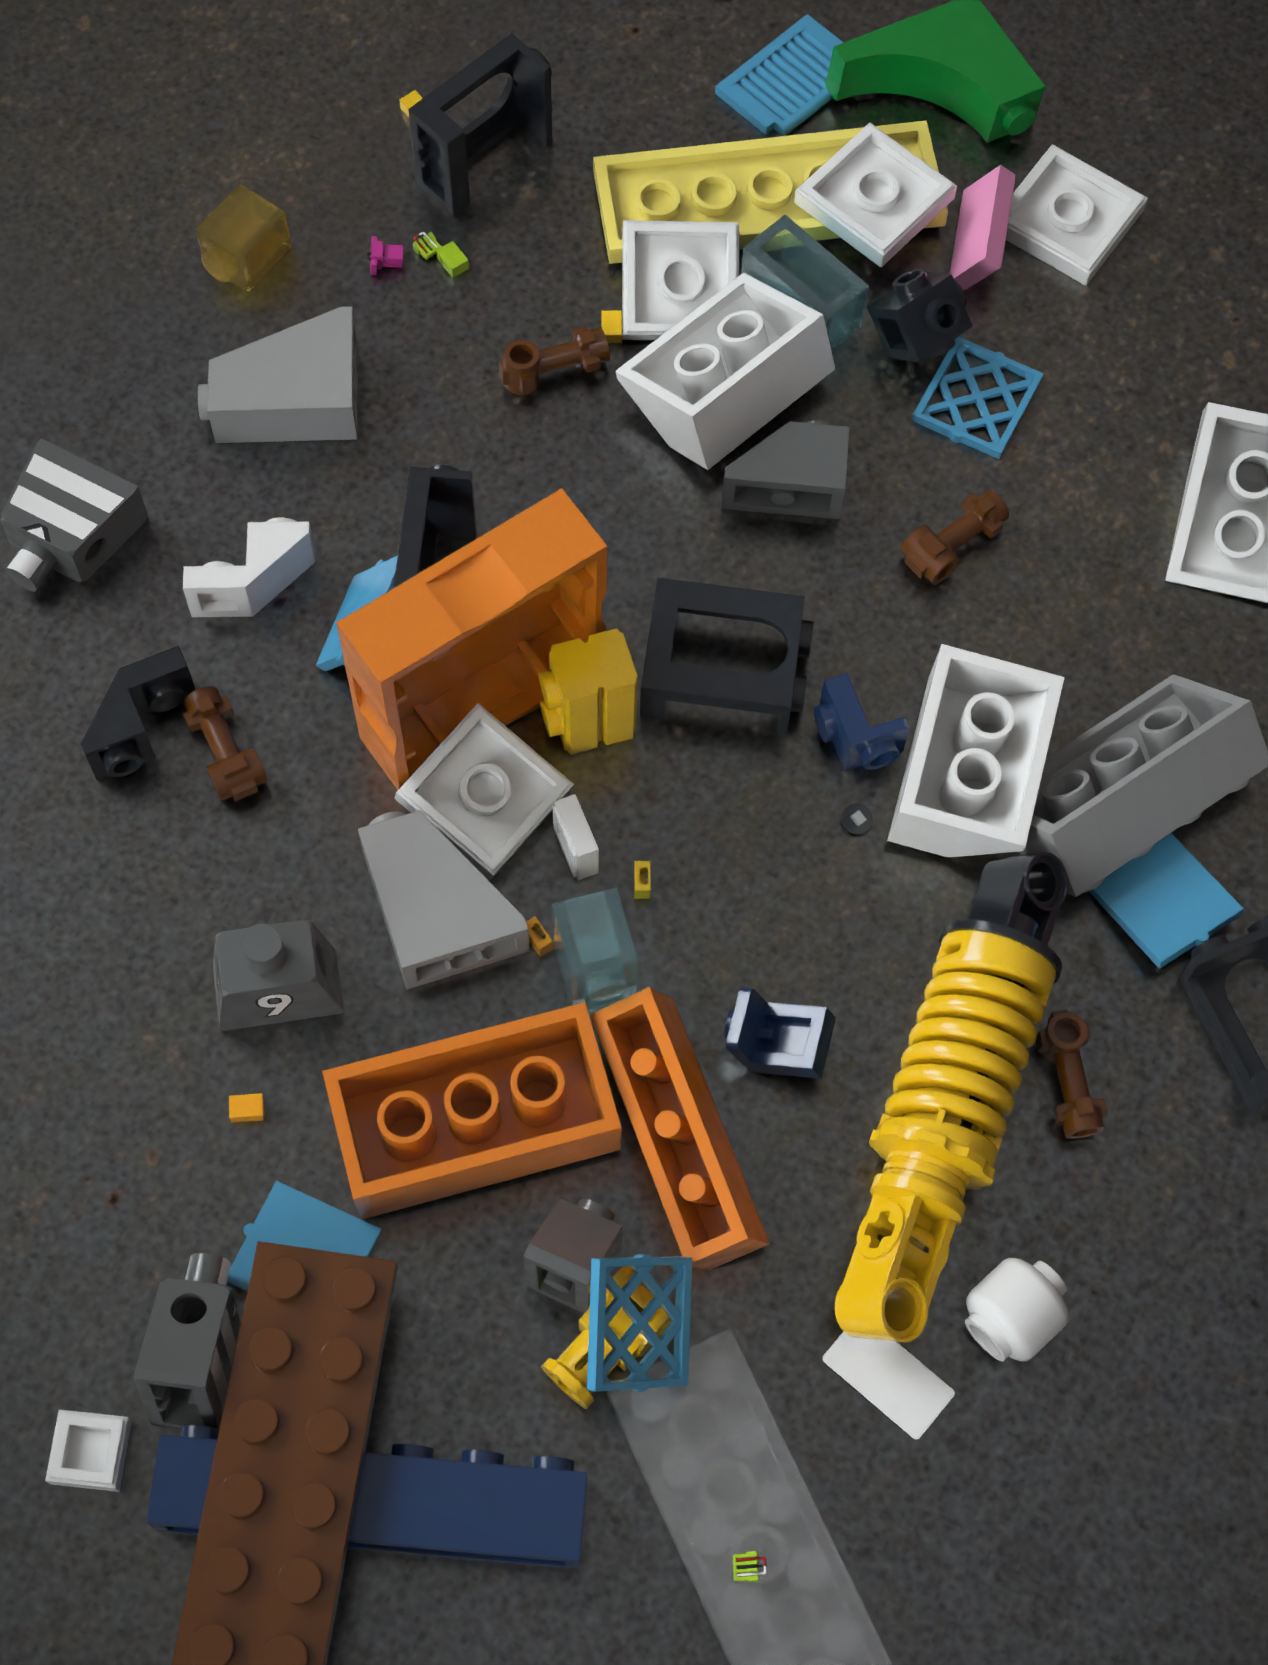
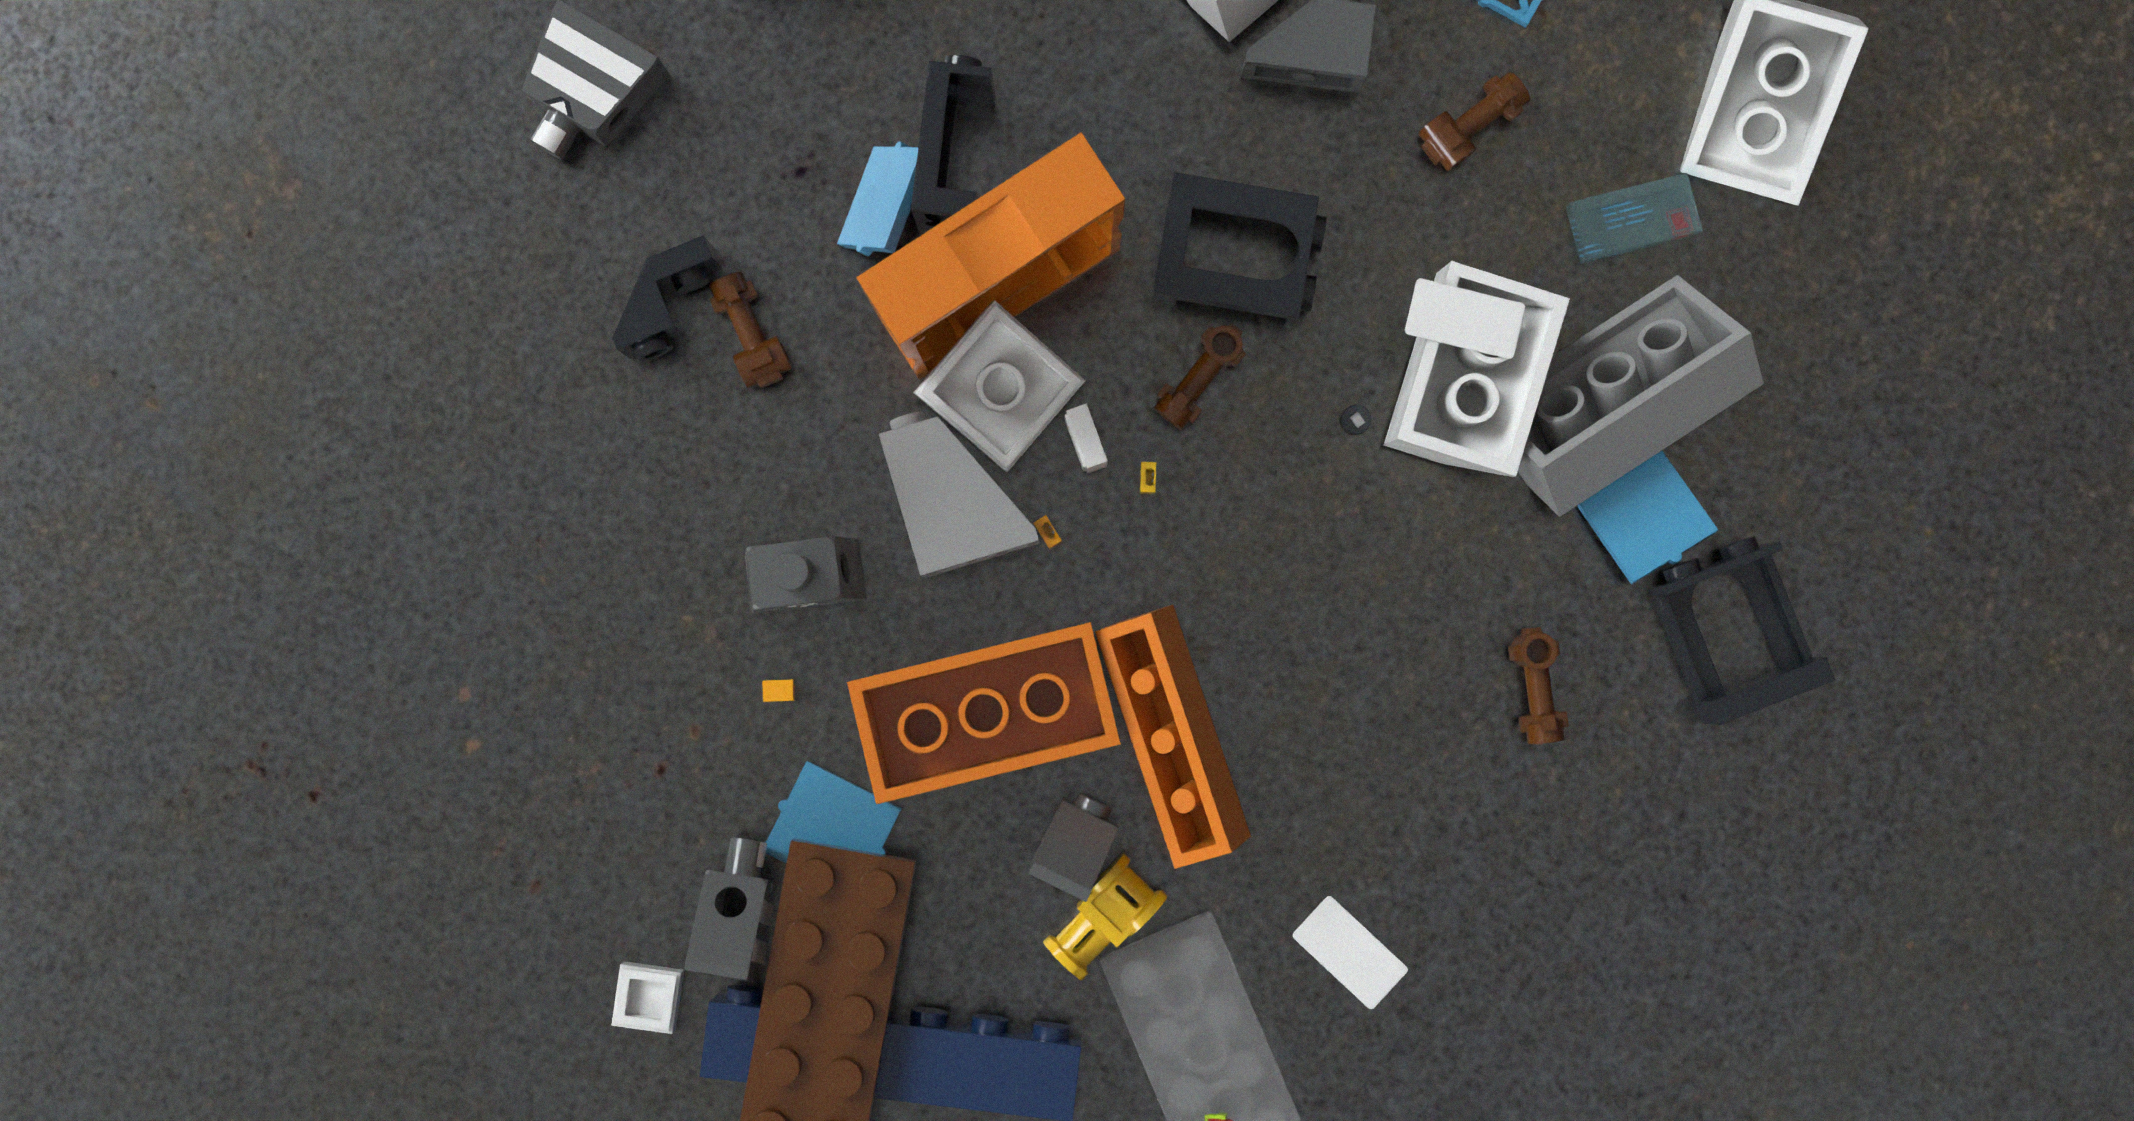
camera: 10 degrees right, 20 degrees up
white slope [183,517,316,617] -> none
yellow brick [539,628,638,755] -> none
clear light blue brick [552,888,638,1022] -> none
dark azure window [587,1254,692,1392] -> none
dark blue bracket [725,988,836,1079] -> none
dark blue bracket [814,673,909,771] -> none
piece [835,852,1068,1342] -> none
white head [965,1258,1069,1362] -> none
none -> reddish brown bar [1153,323,1246,430]
none -> white sticker [1405,278,1525,359]
none -> clear light blue tile [1566,173,1703,264]

